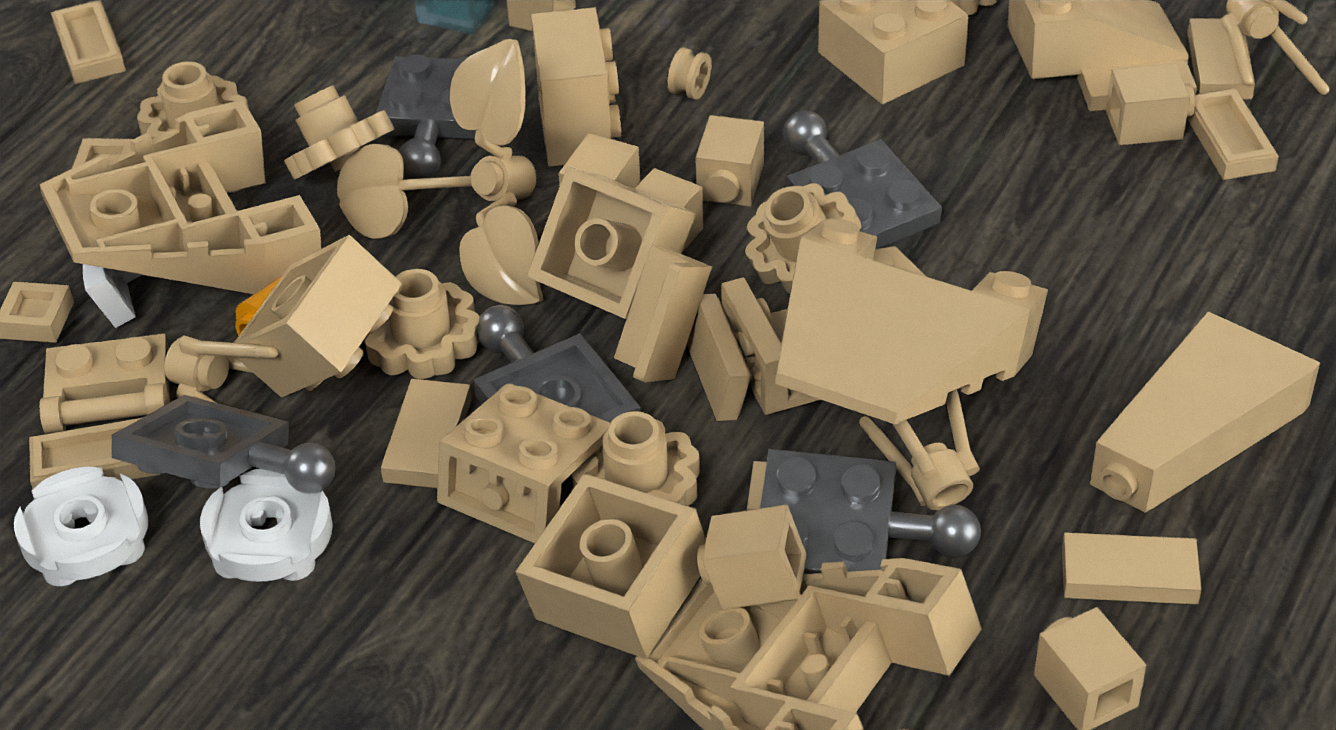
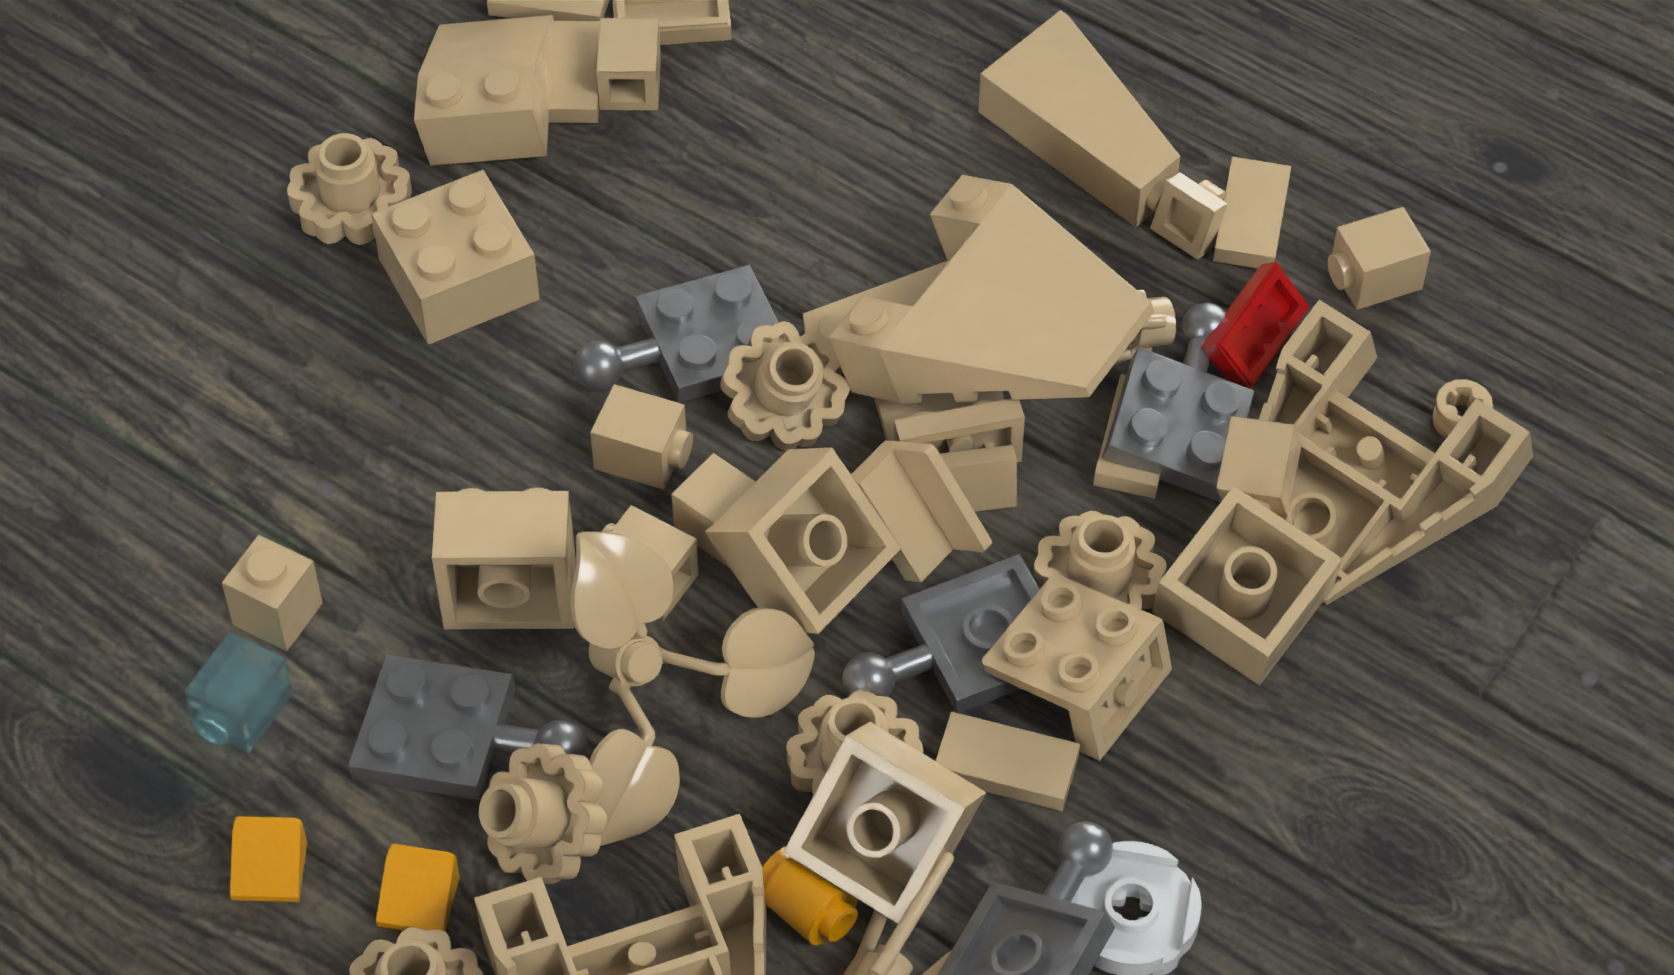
camera: 85 degrees left, 10 degrees up
tan bush [668,47,711,100] -> none
none -> light orange slope [230,816,307,902]
none -> light orange slope [376,844,460,931]
none -> tan tile [1150,173,1228,260]
none -> red plate [1201,261,1310,389]

